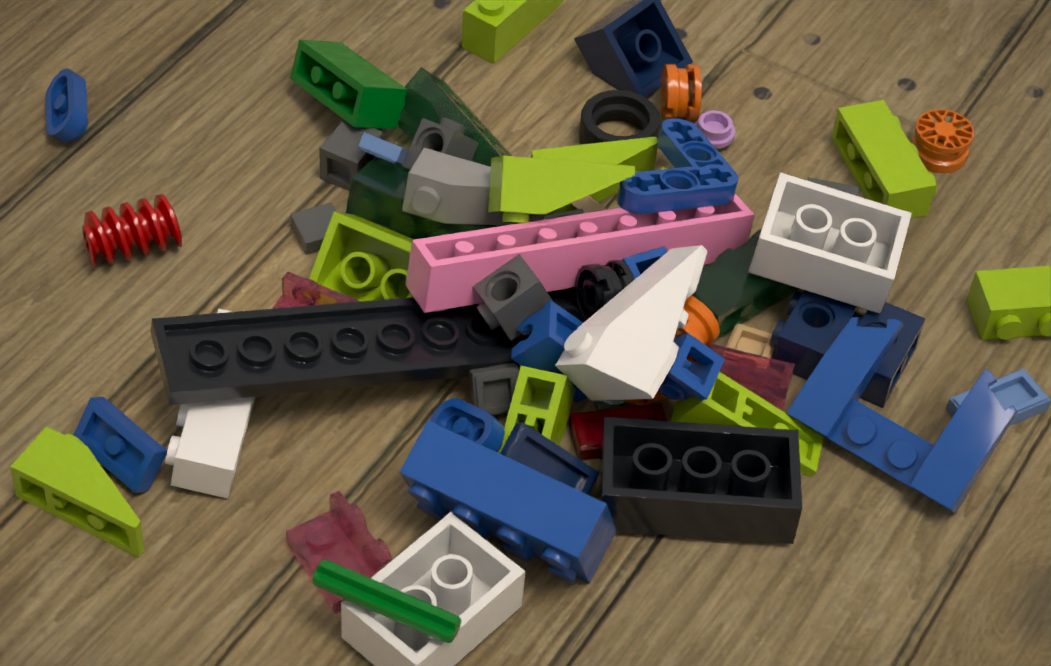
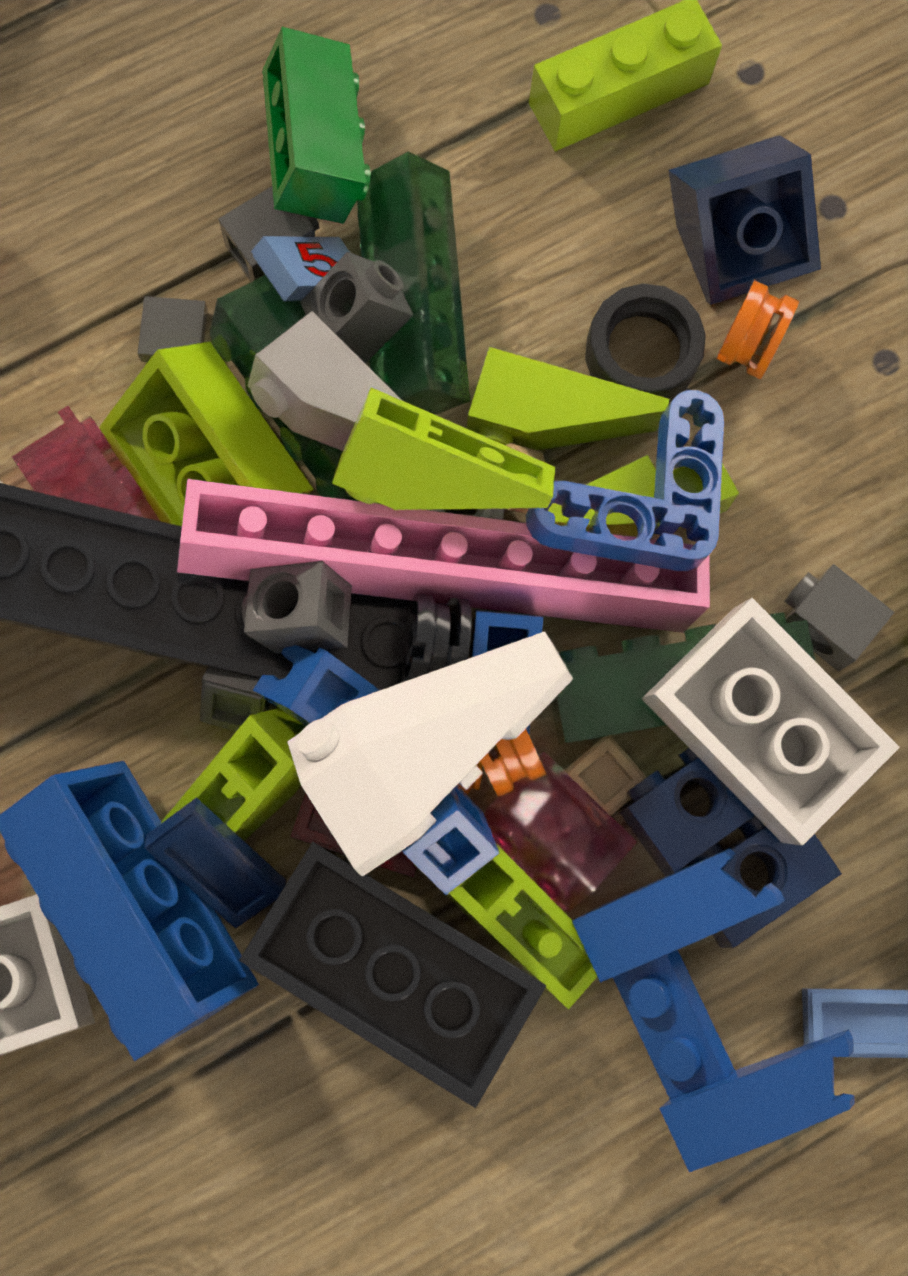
camera: 25 degrees right, 30 degrees up
blue plate [430,398,505,452] -> none
lavender plate [695,110,735,149] -> none

